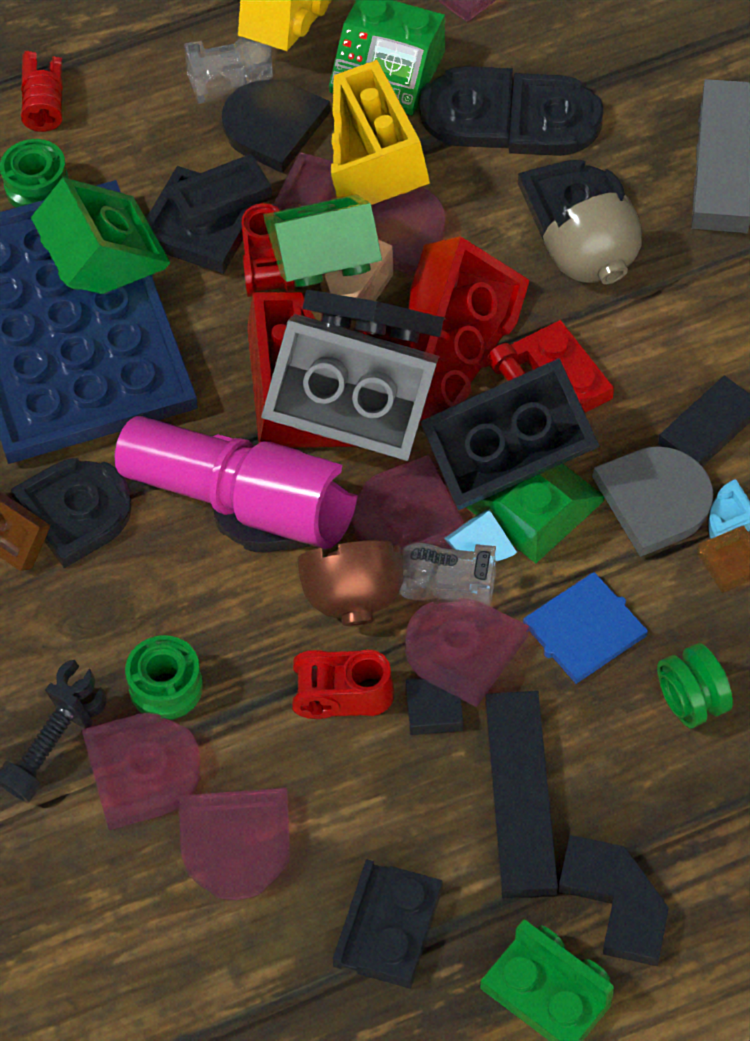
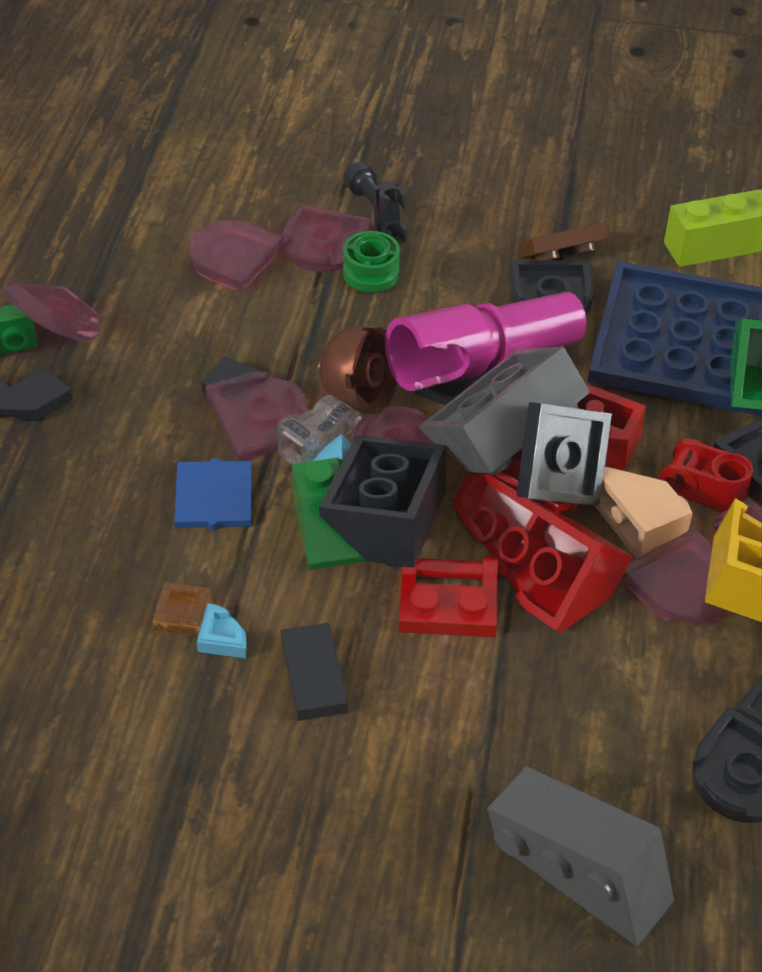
camera: 120 degrees right, 10 degrees down
slope [263,194,382,287] -> none
red piece [292,649,395,719] -> none
black plate [333,859,443,989] -> none
black tile [485,691,558,898] -> none
black tile [518,160,625,253] -> none
dark tan cylinder [543,193,642,284] -> none
dark grey tile [592,447,713,557] -> none
green wheel [657,643,733,729] -> none
none -> clear pink tile [1,282,100,341]

